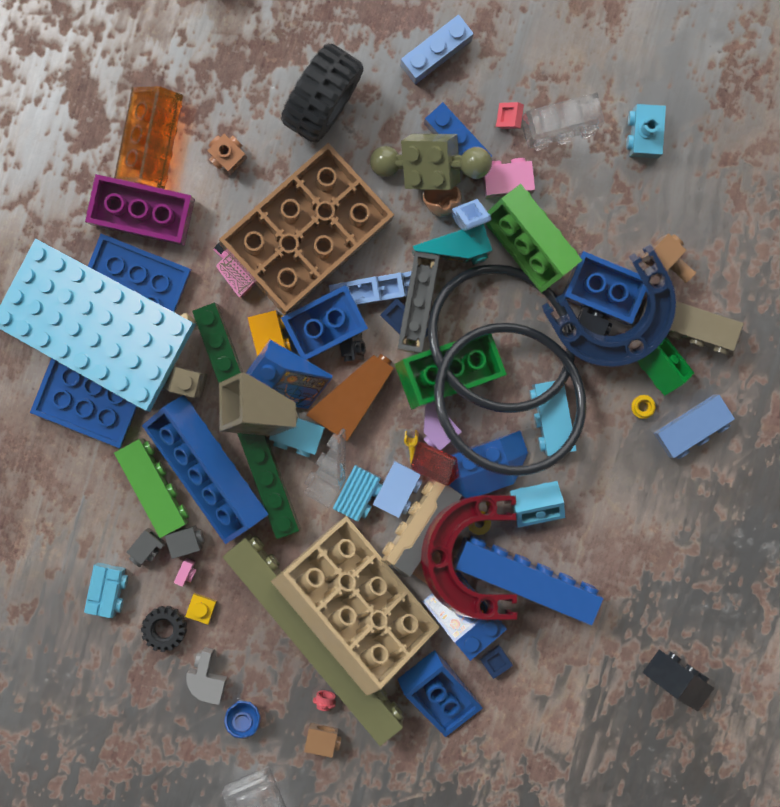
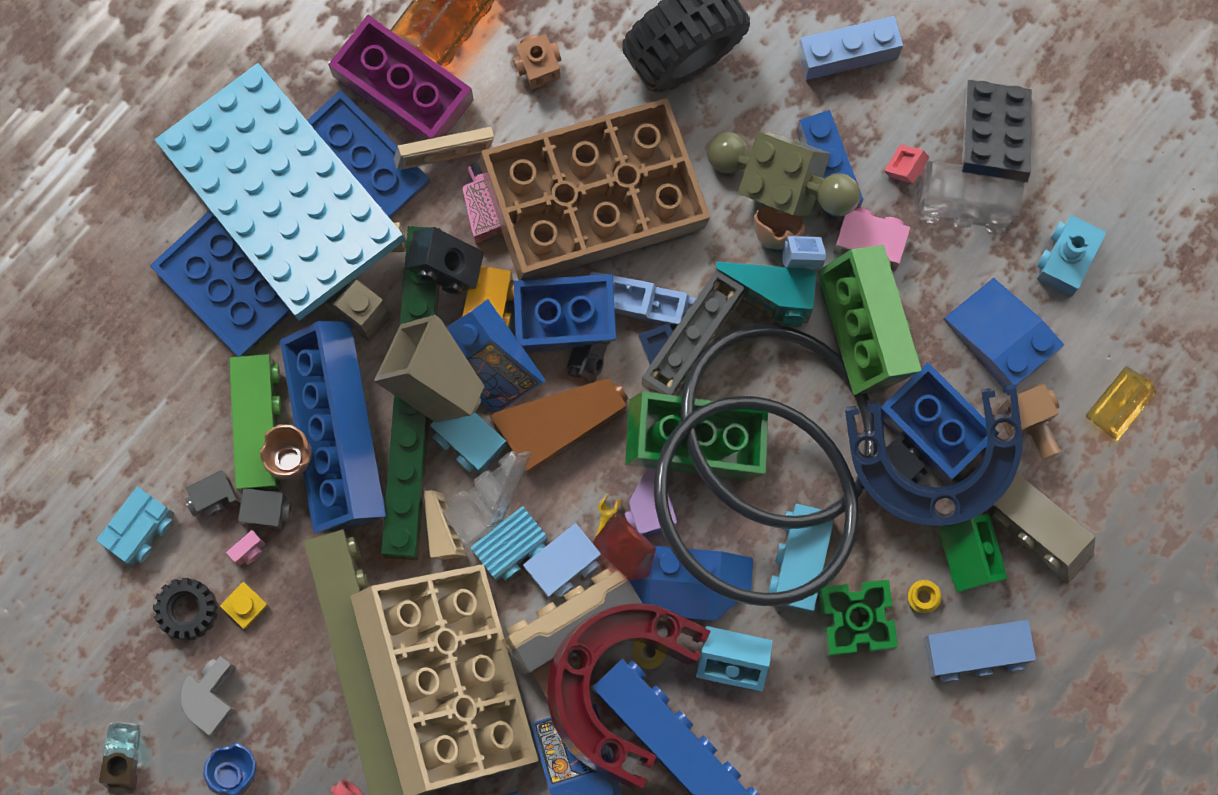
camera: 30 degrees right, 10 degrees down
none -> leg [99,722,141,789]
none -> nougat hair [260,424,312,479]
none -> tan tile [394,127,494,170]
none -> black brick [405,227,484,294]
none -> tan slope [424,490,466,560]
none -> green brick [818,579,898,658]
none -> blue slope [944,277,1064,388]
none -> black plate [962,80,1032,183]
none -> clear yellow slope [1086,366,1156,440]

